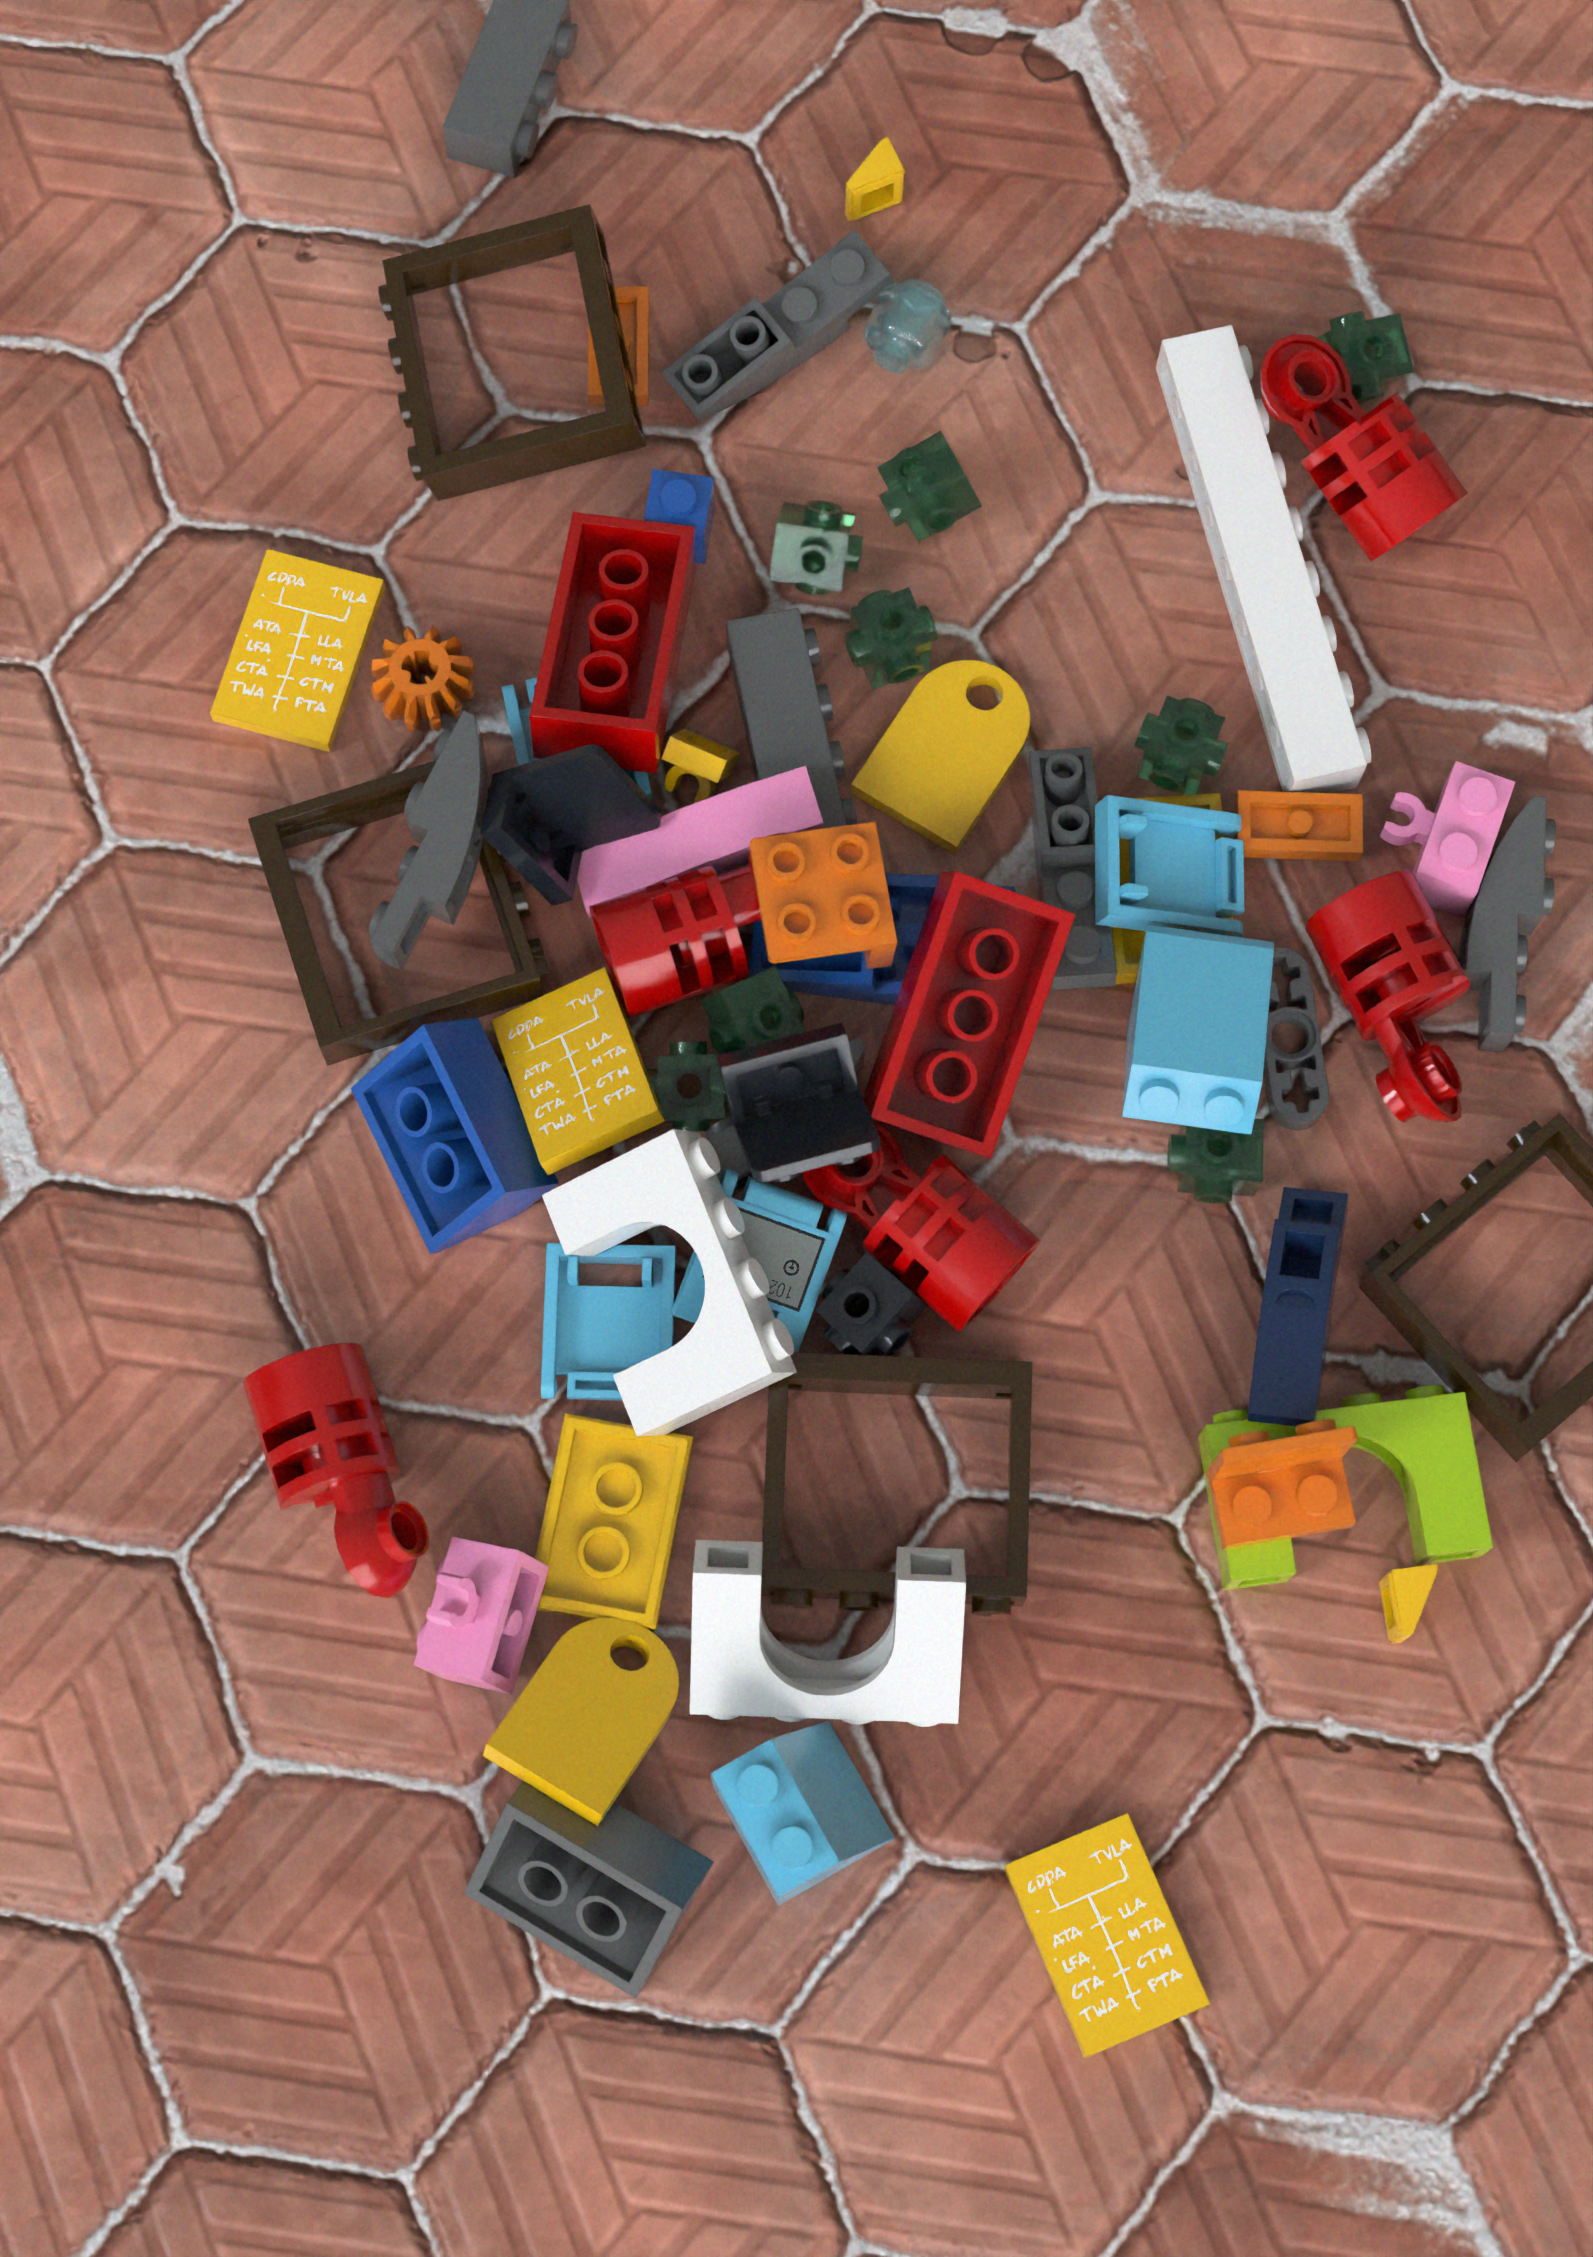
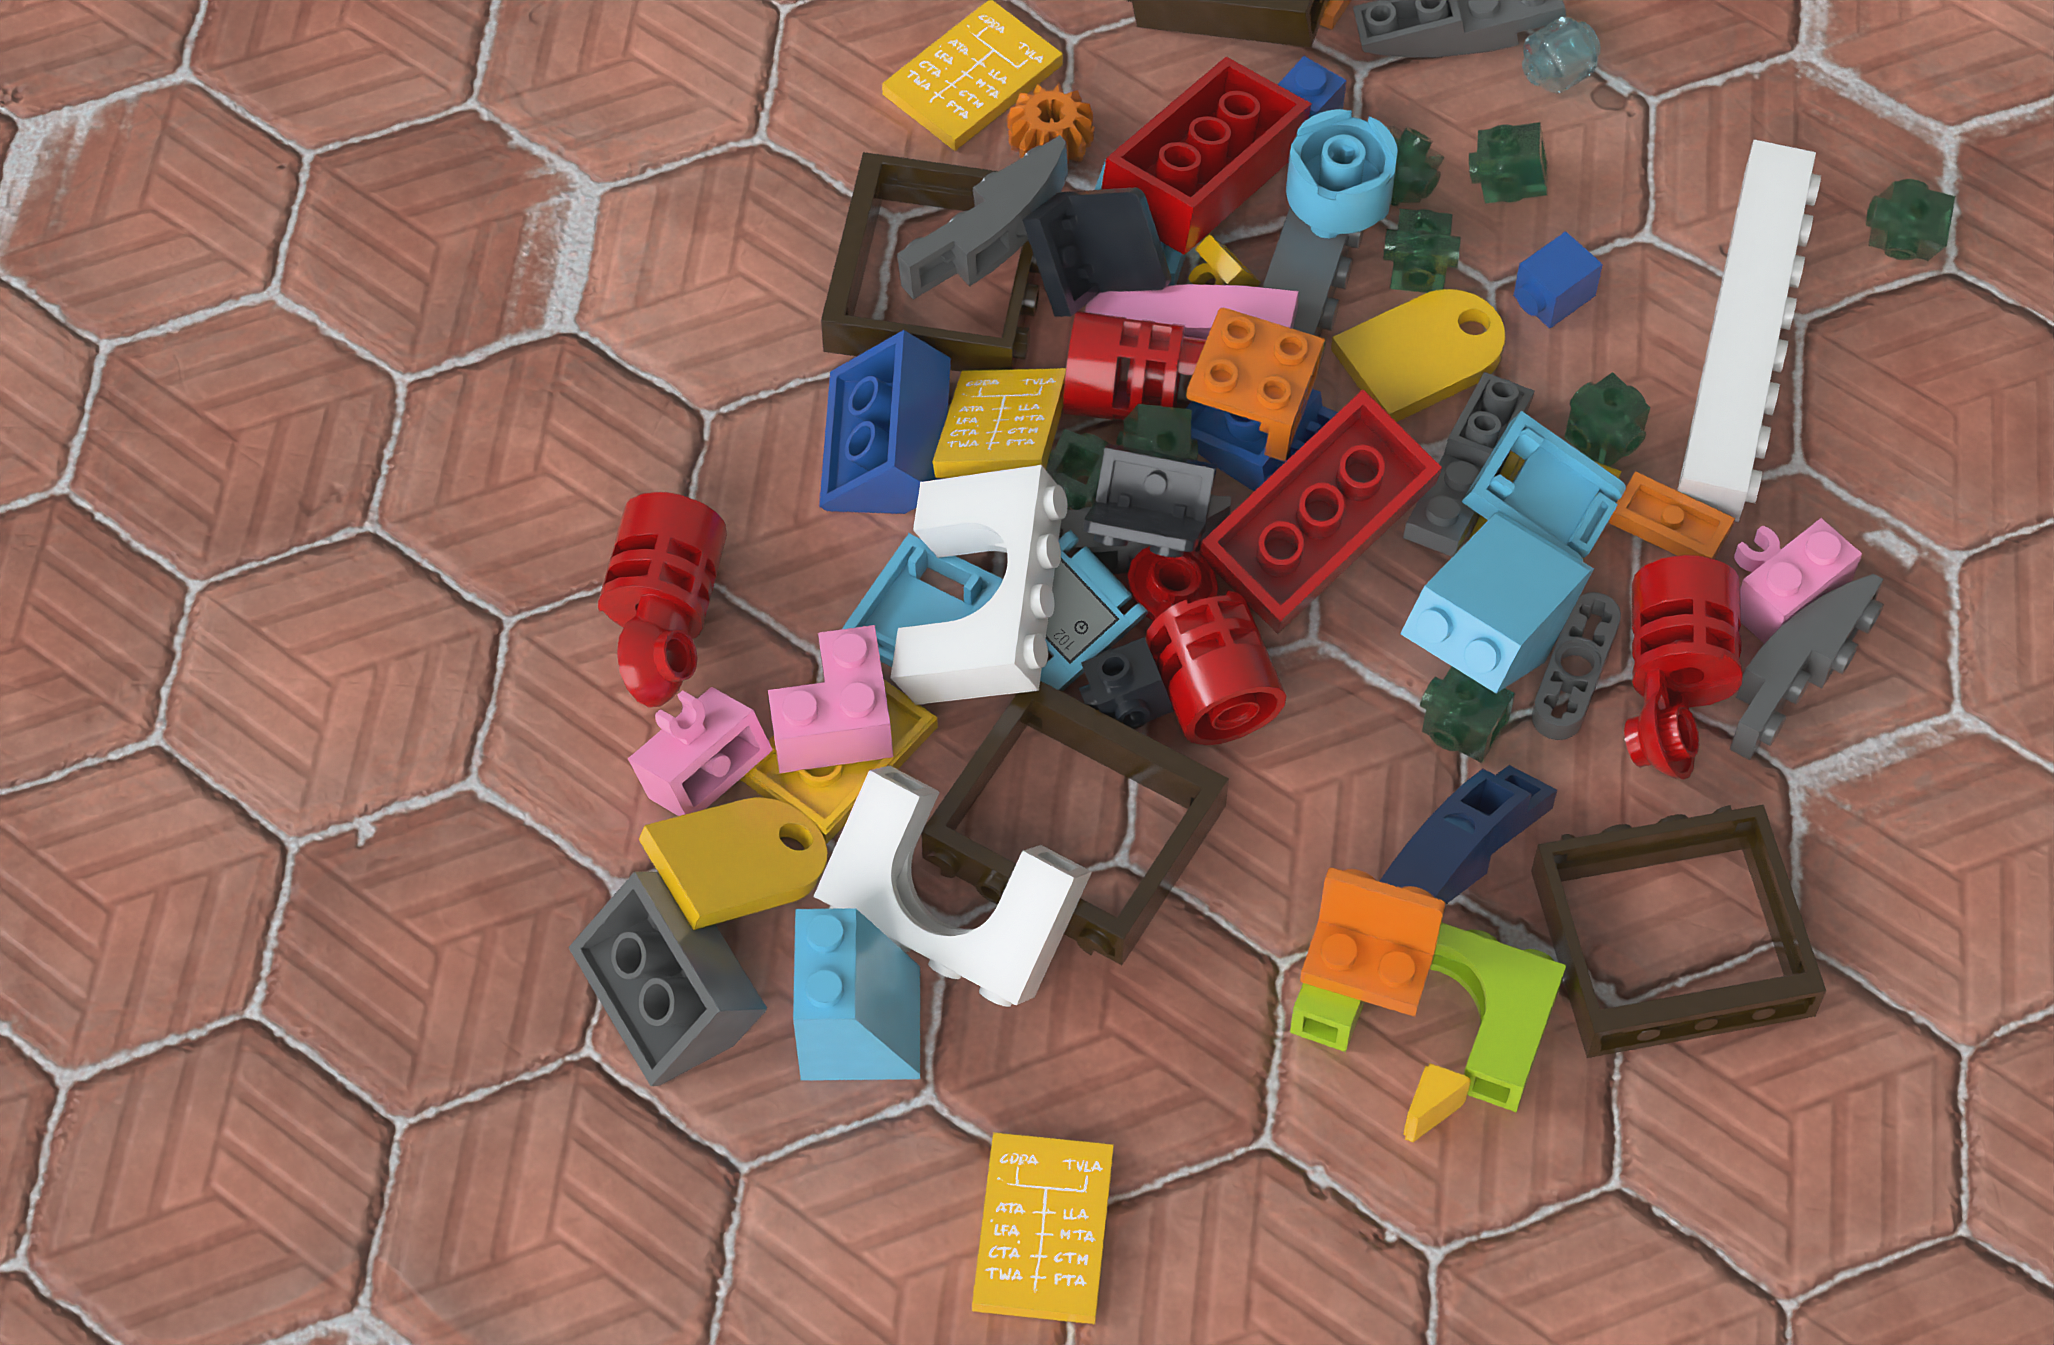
camera: 30 degrees right, 15 degrees down
red cylinder [1260,334,1467,562] -> none
none -> bright pink brick [768,625,893,773]
none -> medium azure brick [1286,109,1398,239]
none -> blue brick [1513,231,1603,328]

